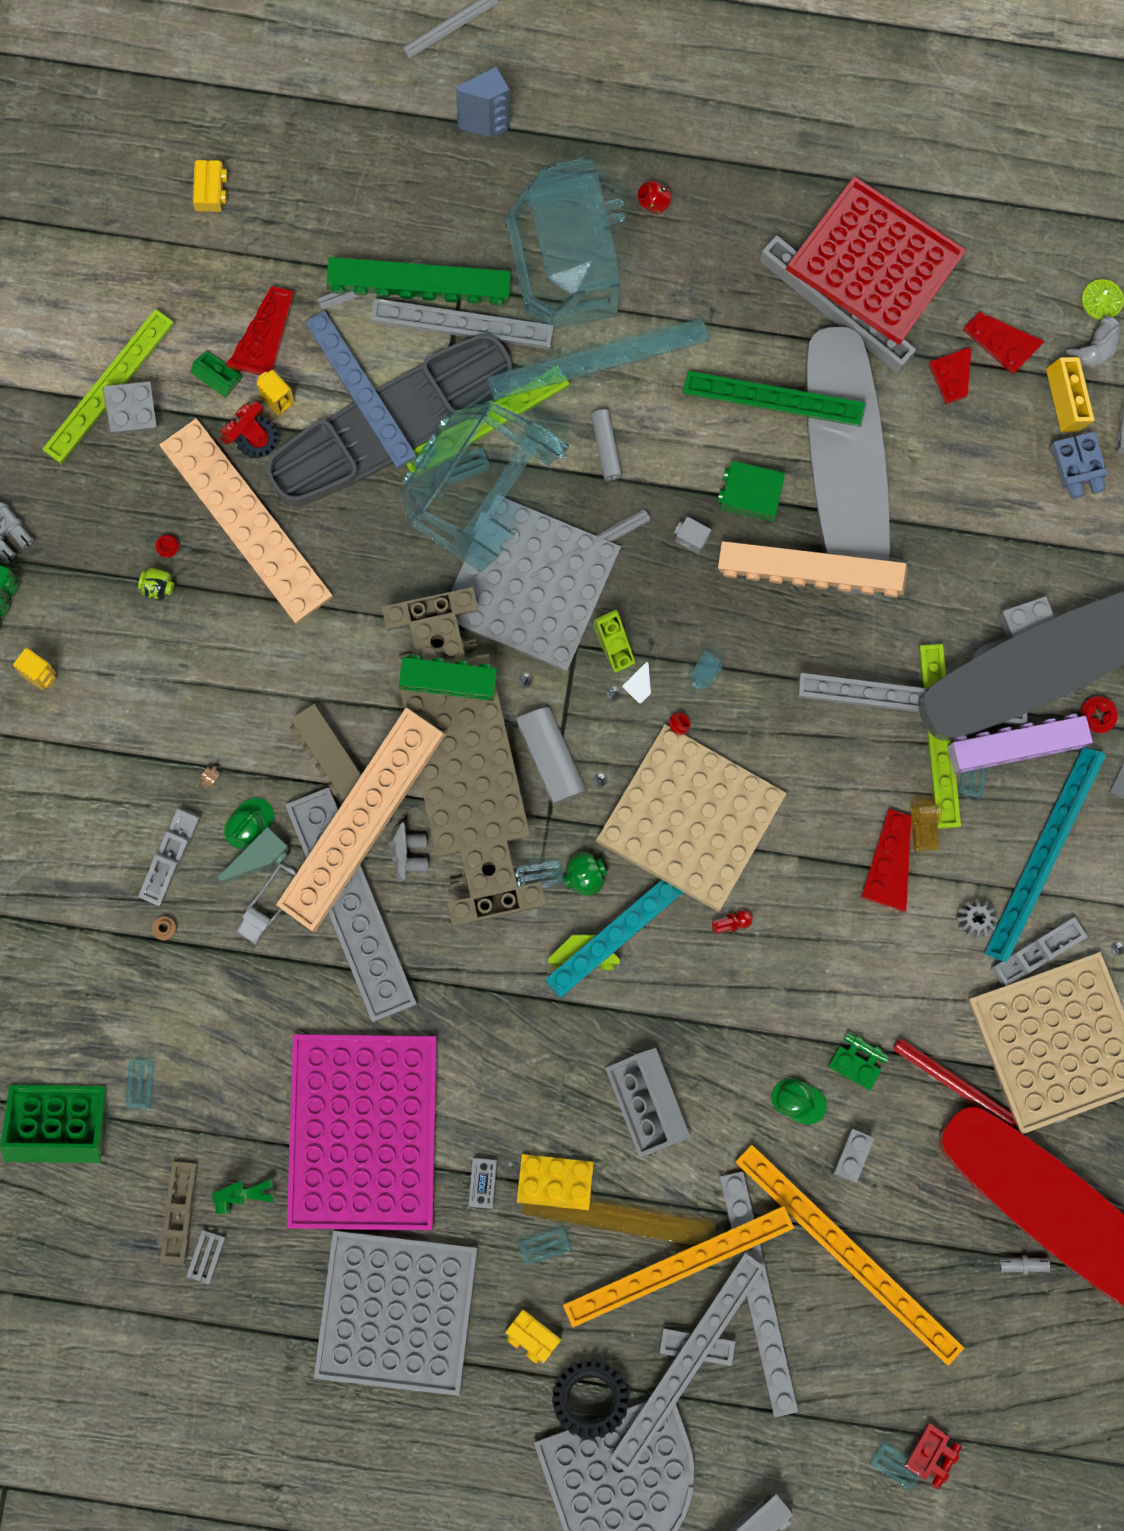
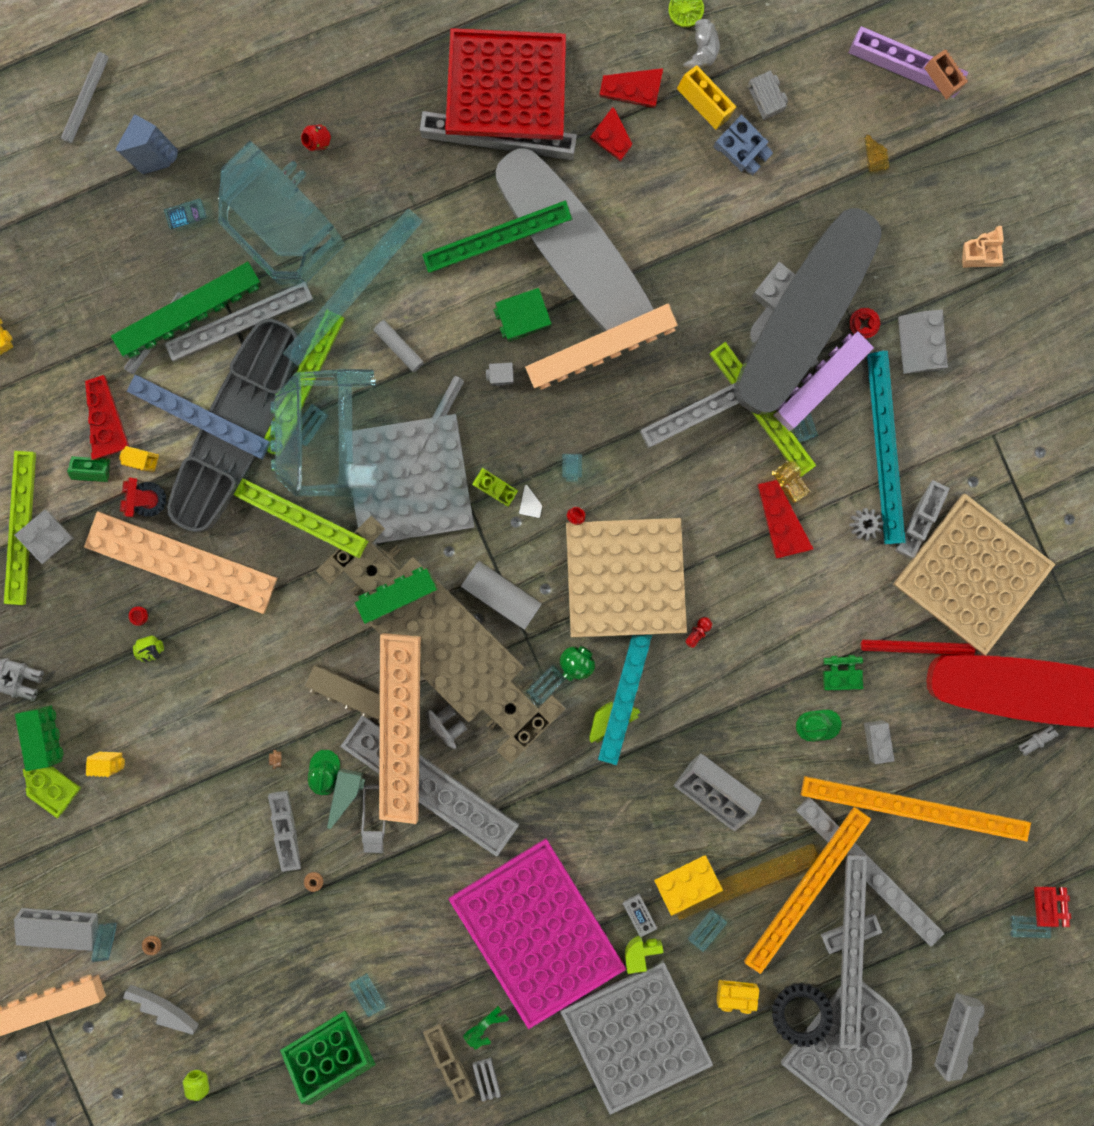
camera: 30 degrees left, 10 degrees up
none -> clear light blue tile [163,198,207,229]
none -> lime plate [233,478,369,558]
none -> lime brick [625,936,664,974]

